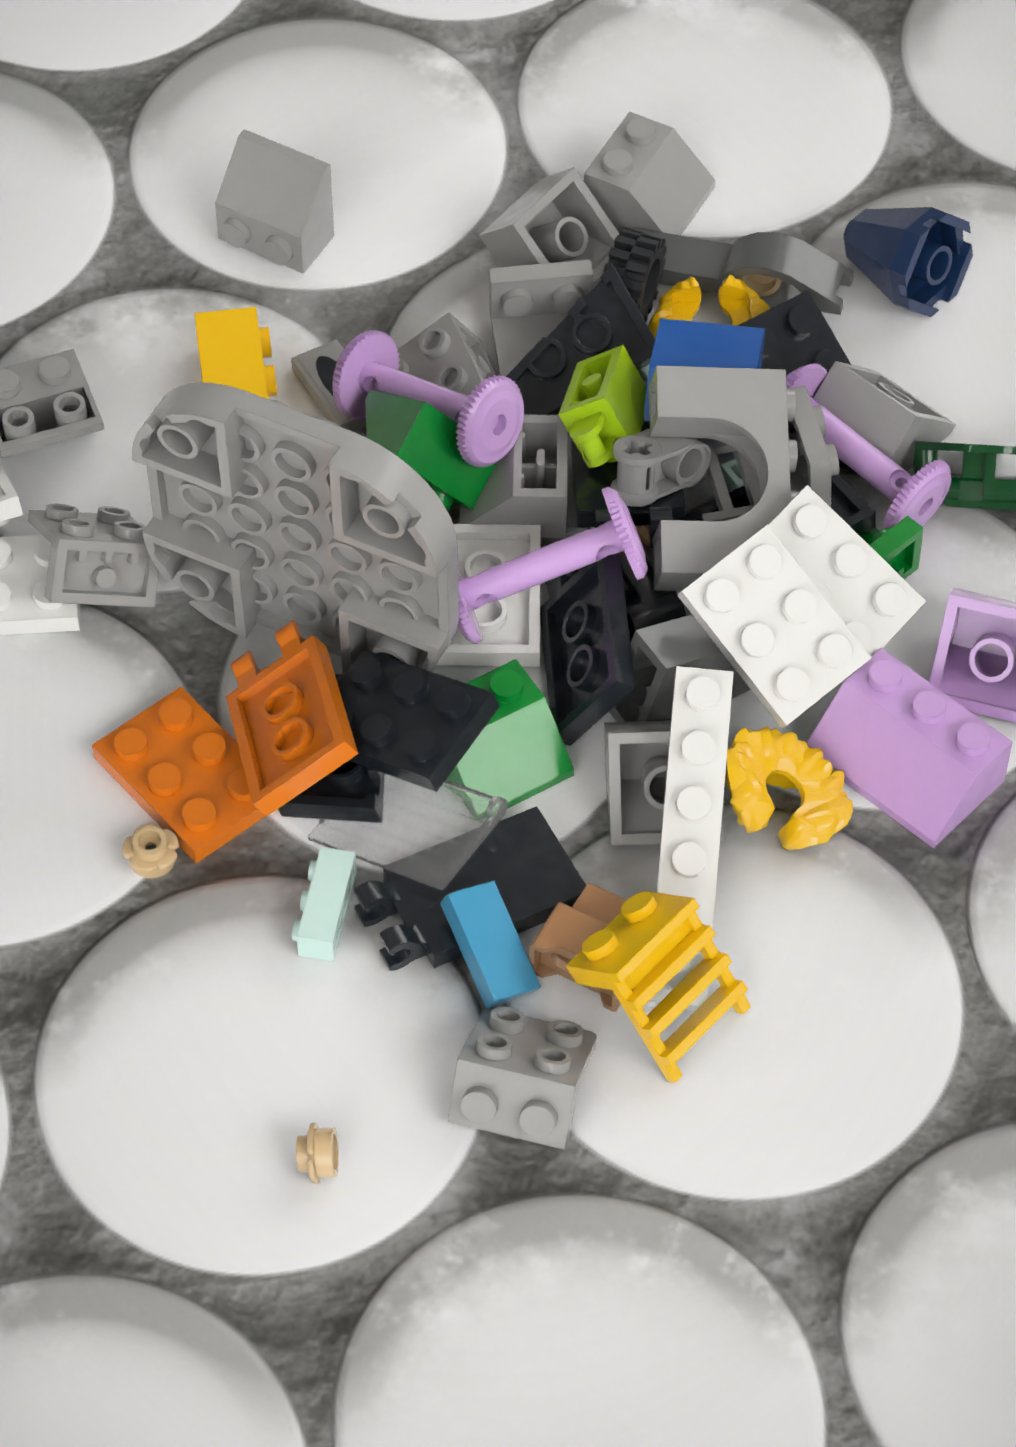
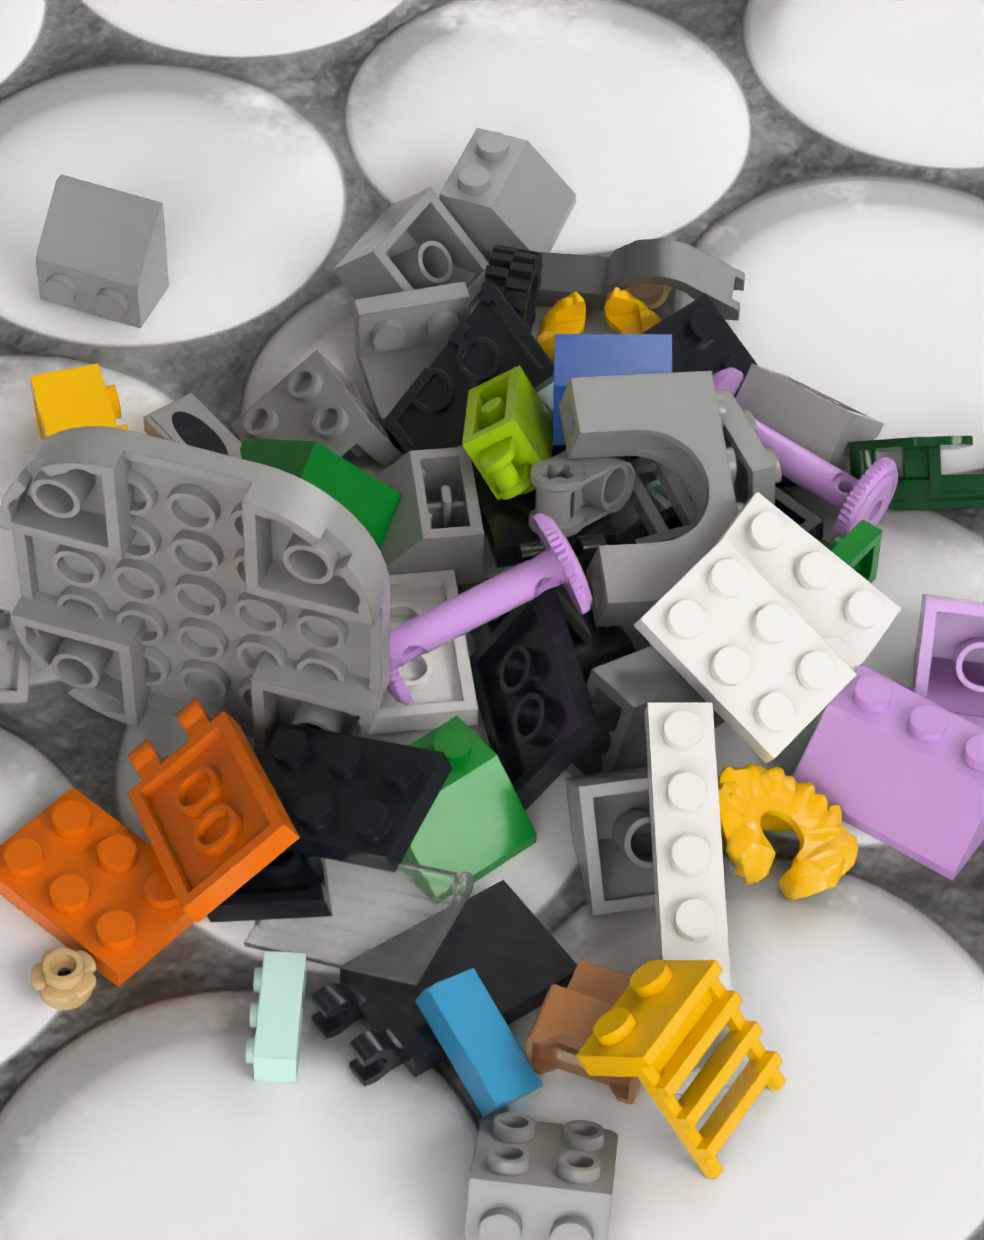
camera: 10 degrees left, 5 degrees down
lavender hose [332,330,524,468] -> none
dark blue cone [844,207,973,317] -> none

